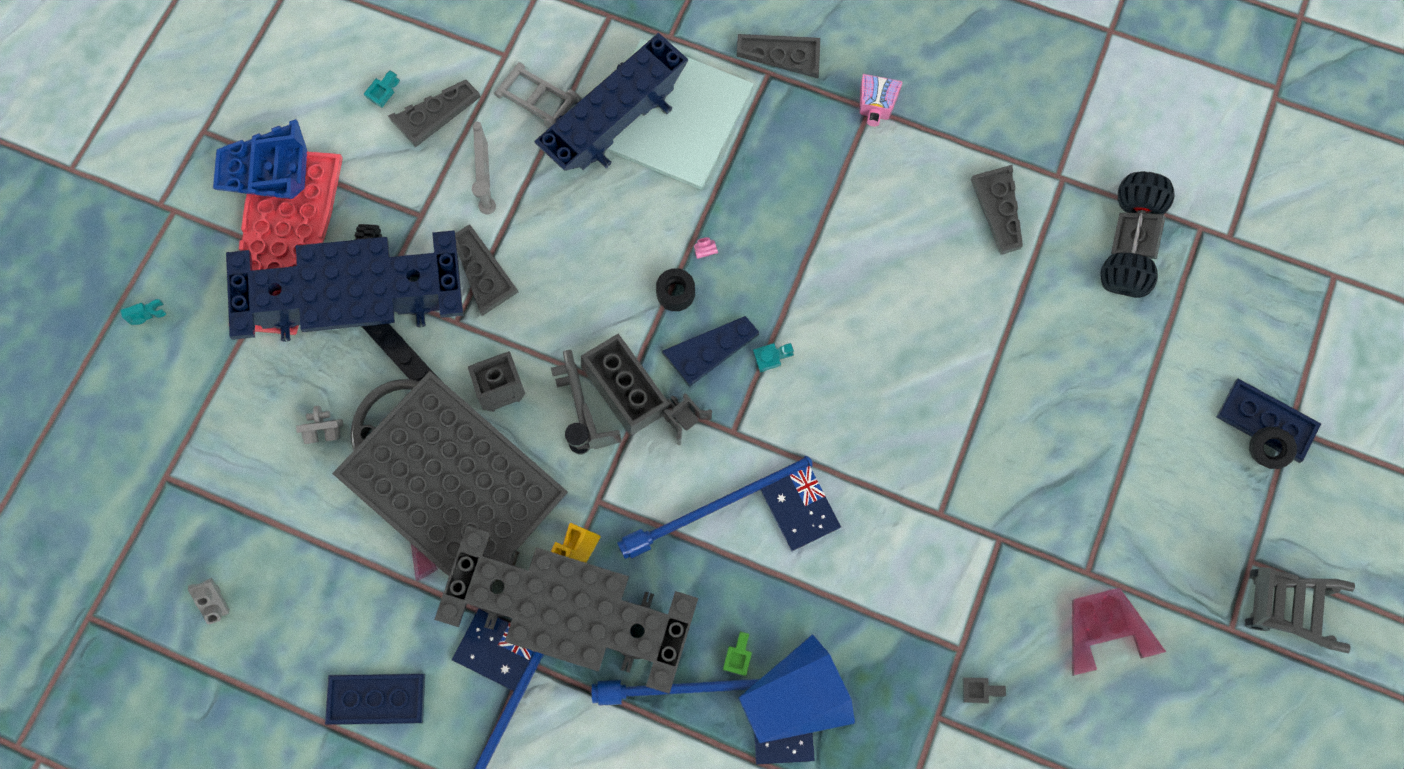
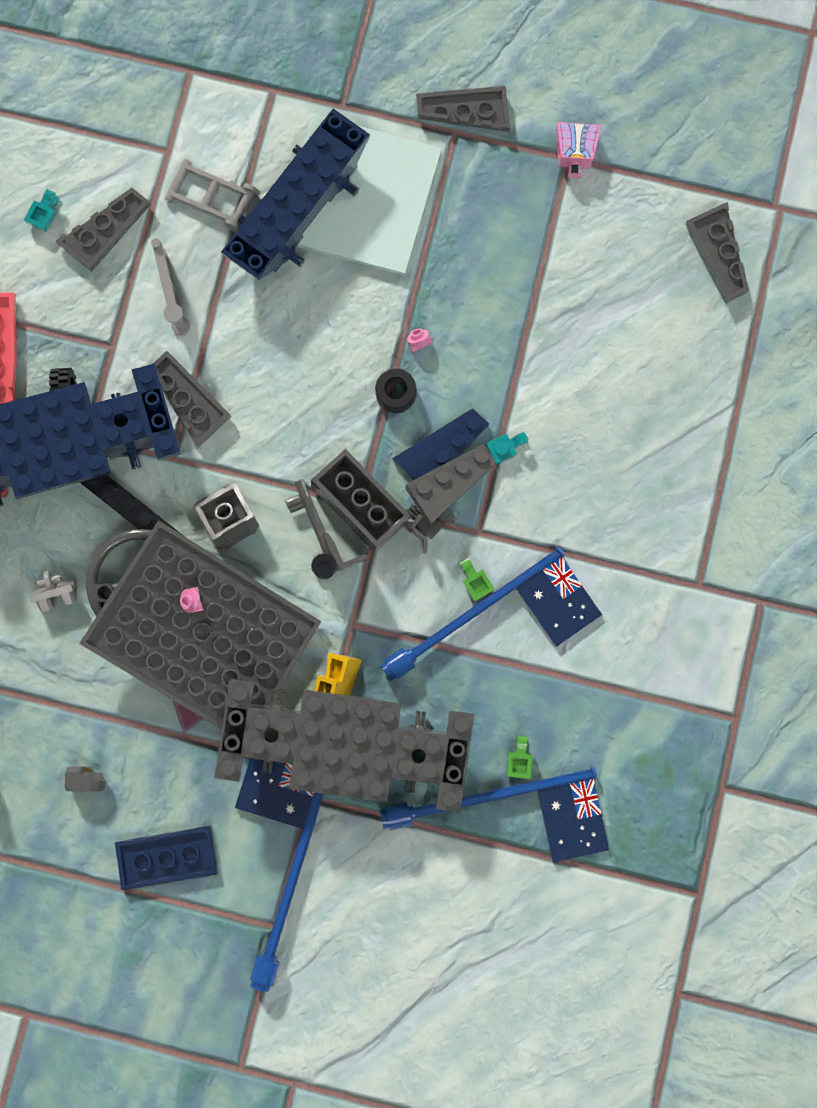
camera: 10 degrees left, 10 degrees up
blue wedge [738,634,855,743] -> none
dark grey plate [963,677,1006,704] -> none
none -> dark grey rock [65,766,107,792]
none -> bright pink plate [180,587,203,613]
none -> dark grey wing [405,444,496,526]
none -> bright green plate [460,558,495,601]

